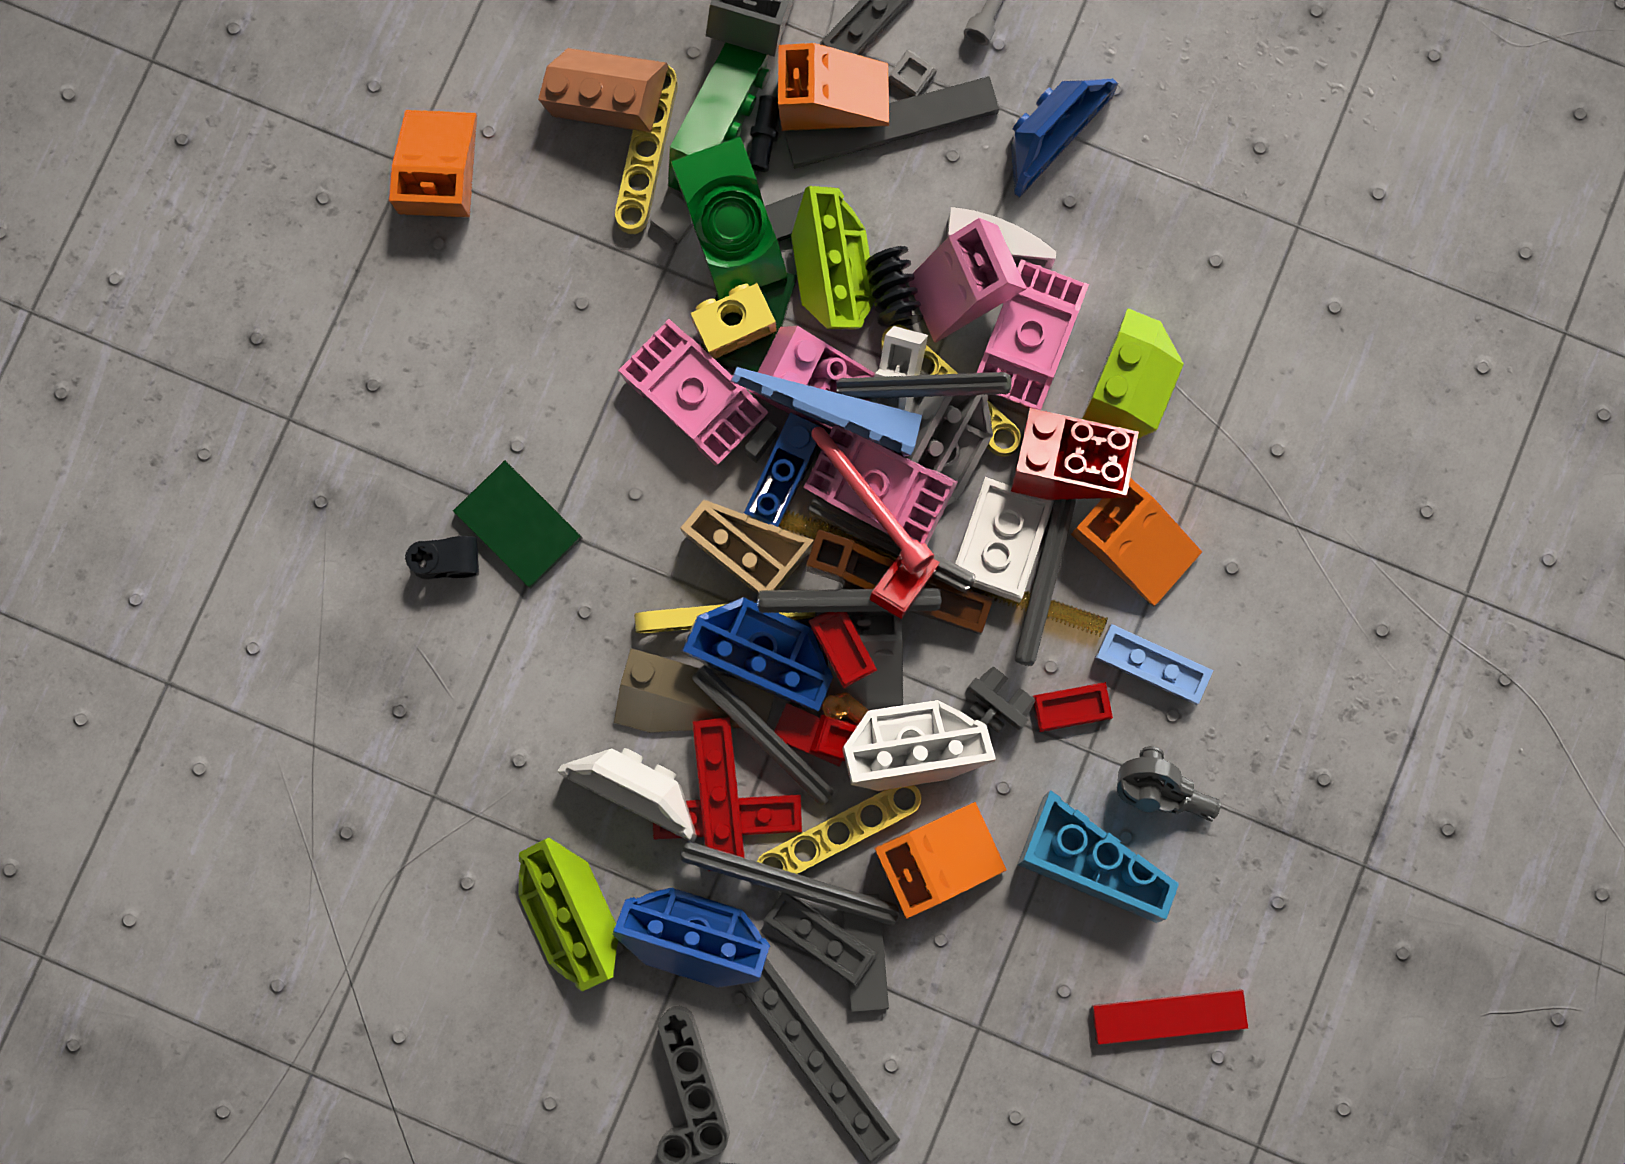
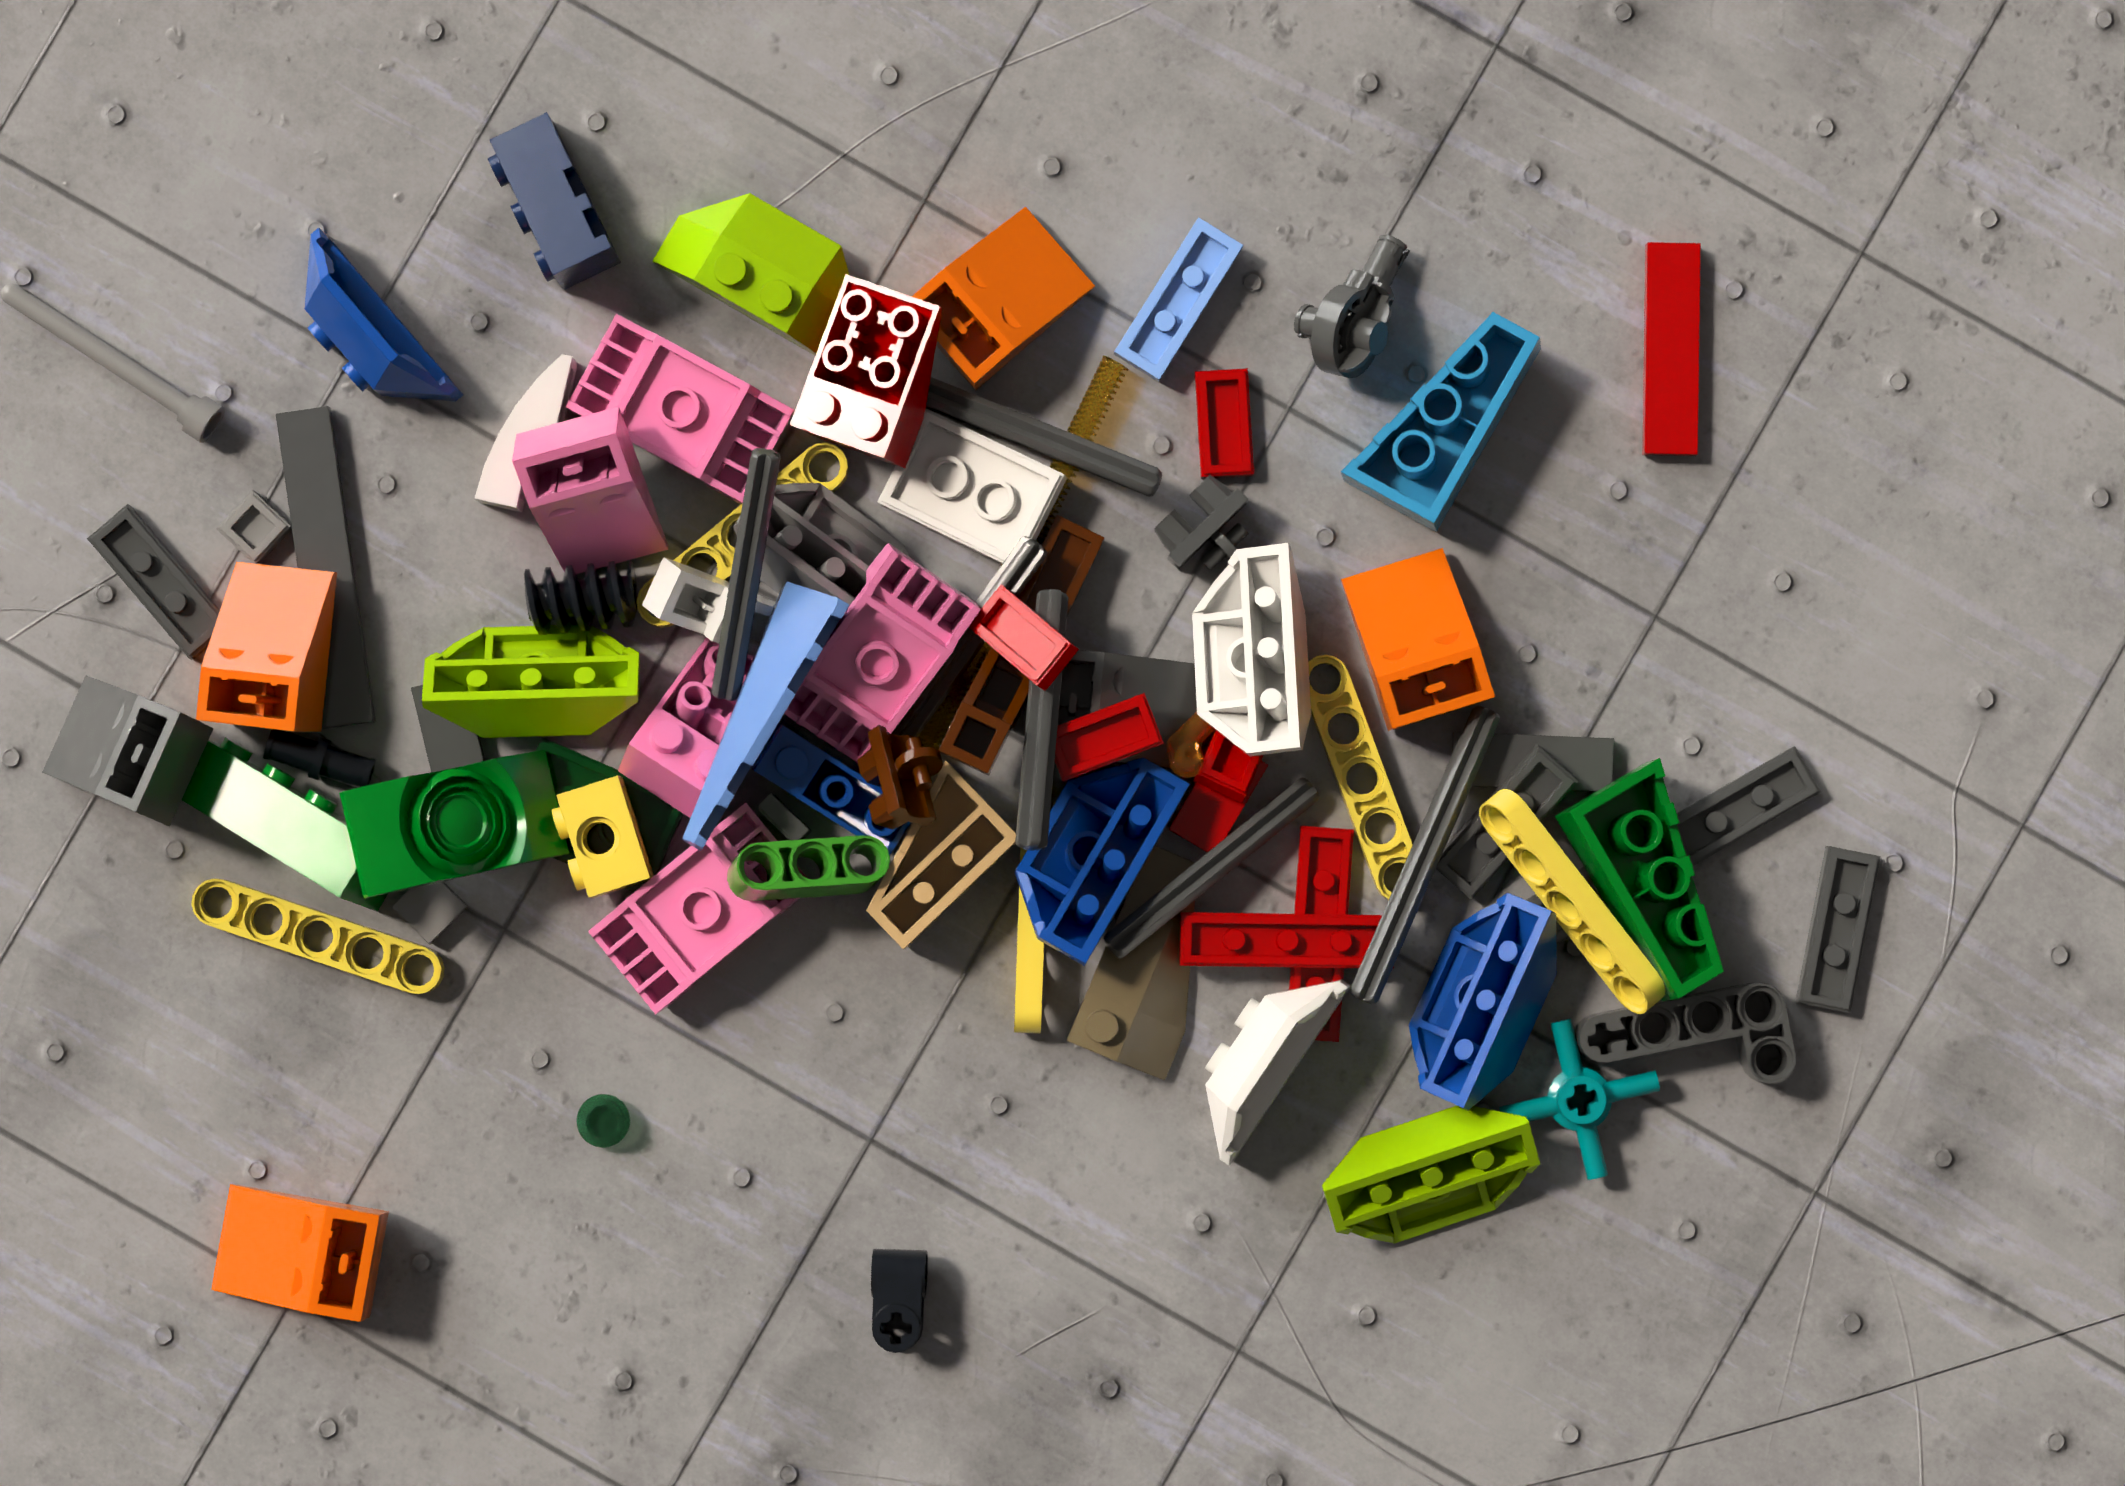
camera: 85 degrees left, 5 degrees up
dark green tile [453,460,583,589] -> none
nougat slope [538,48,668,132] -> none
coral piece [811,427,935,574] -> none
none -> dark blue wedge [487,112,621,290]
none -> clear green plate [576,1094,631,1148]
none -> bright green beam [727,835,890,901]
none -> reddish brown hips [857,725,943,830]
none -> light yellow beam [1479,789,1665,1014]
none -> teal bar [1499,1019,1660,1180]
none -> green wedge [1555,758,1724,1001]

